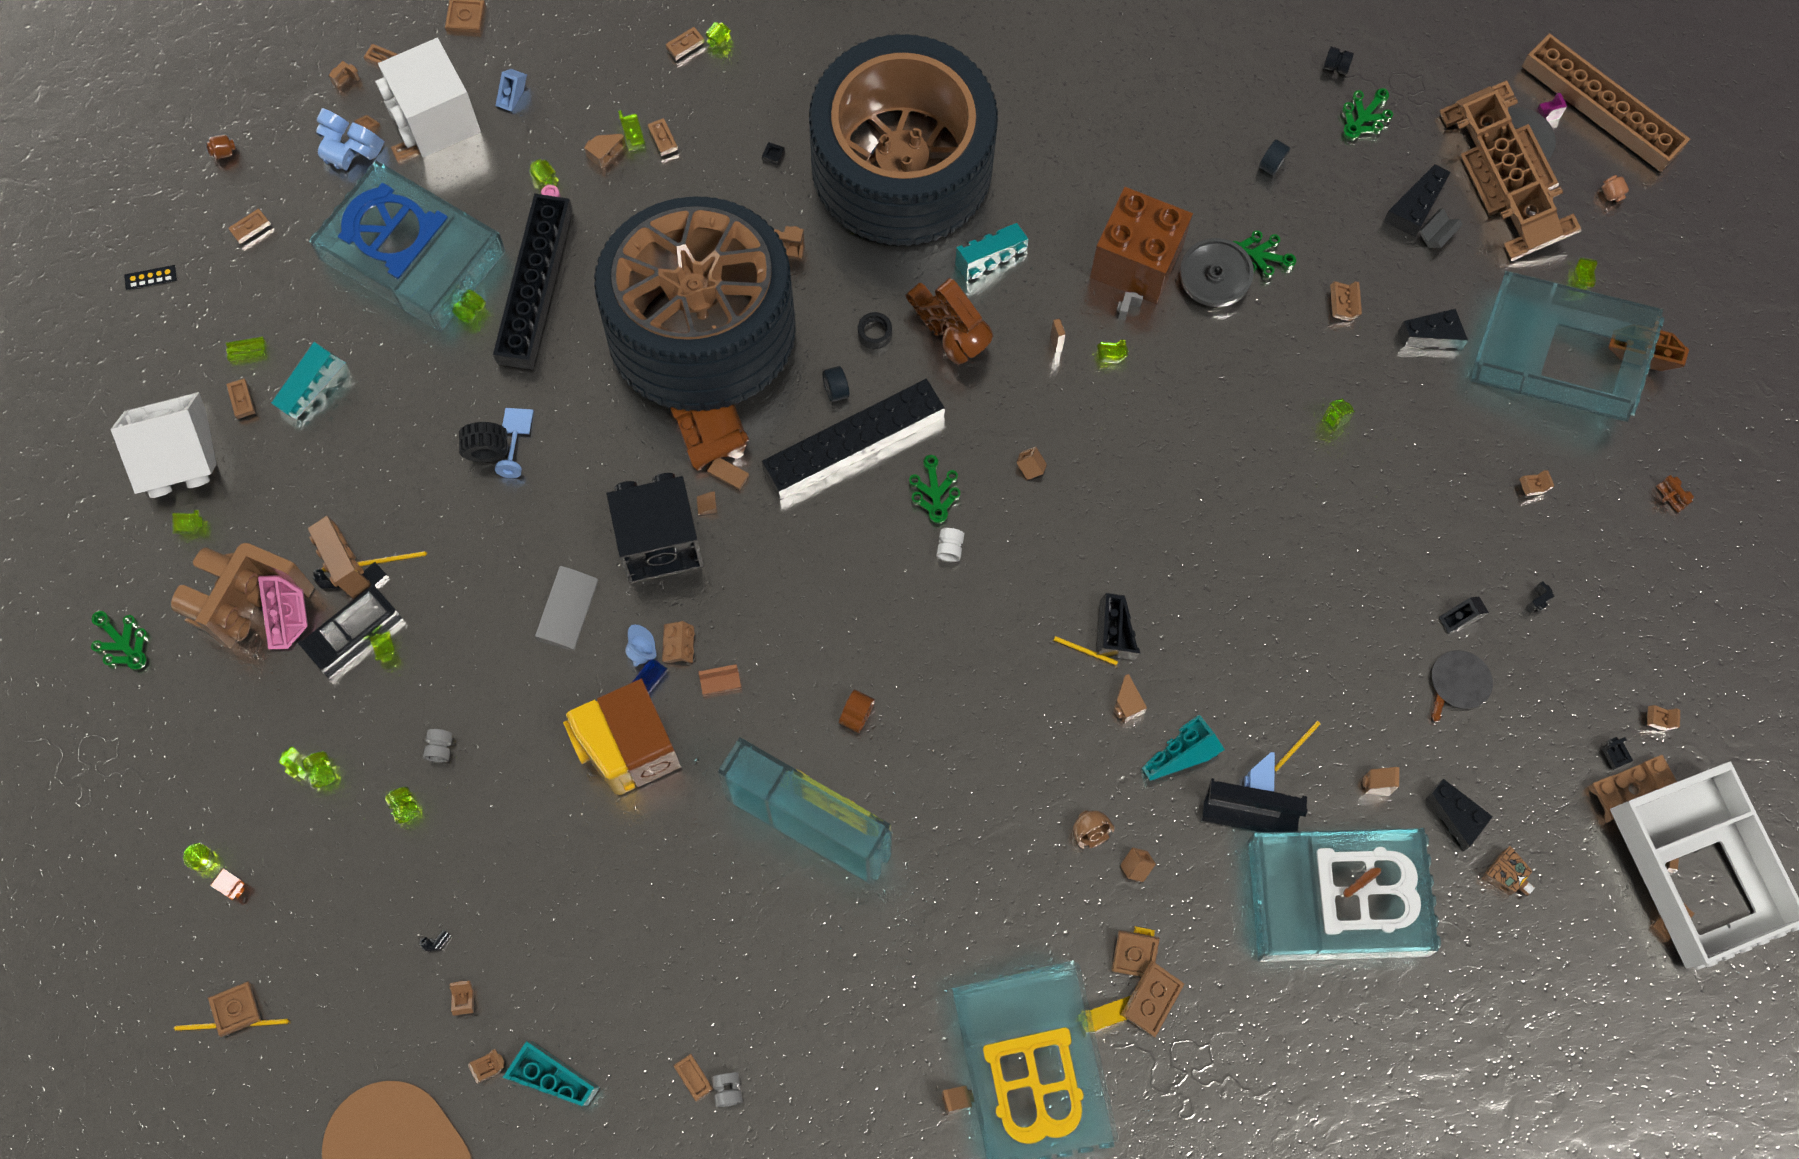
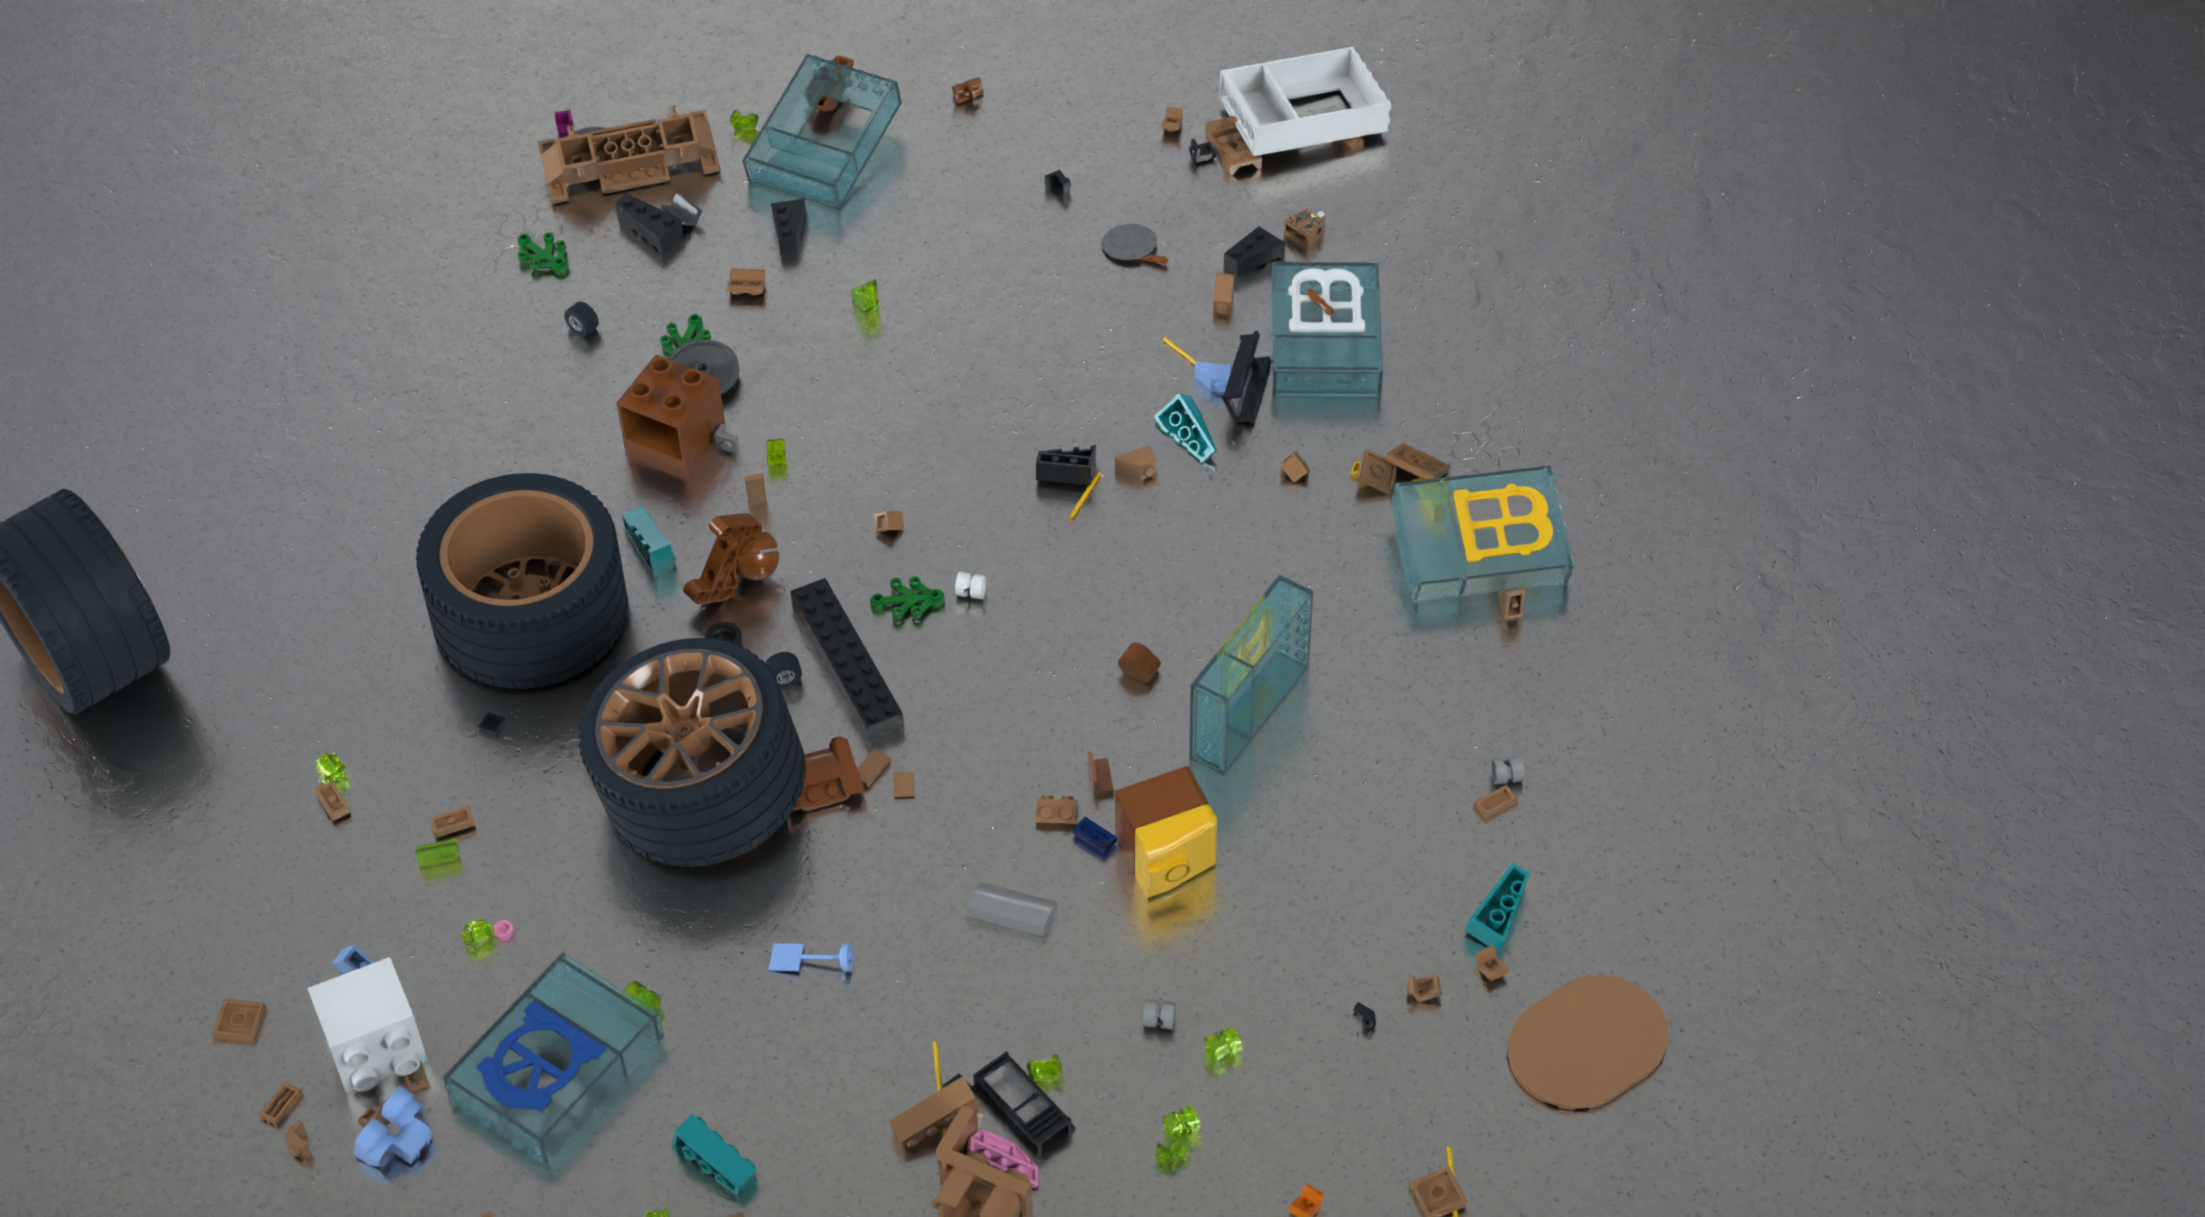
camera: 85 degrees left, 20 degrees down
black tyre [459,422,508,462] -> none
black brick [493,193,573,370] -> none
medium nougat slope [584,134,626,169] -> none
black piece [606,473,704,583] -> none
light blue piece [625,624,656,666] -> none
medium nougat cylinder [1073,811,1114,849] -> none
black wheel [1323,46,1354,75] -> none
black slope [1439,596,1489,633] -> none
medium nougat bracket [1519,470,1554,496] -> none
medium nougat brick [1522,33,1690,172] -> none
nougat head [1601,175,1629,203] -> none

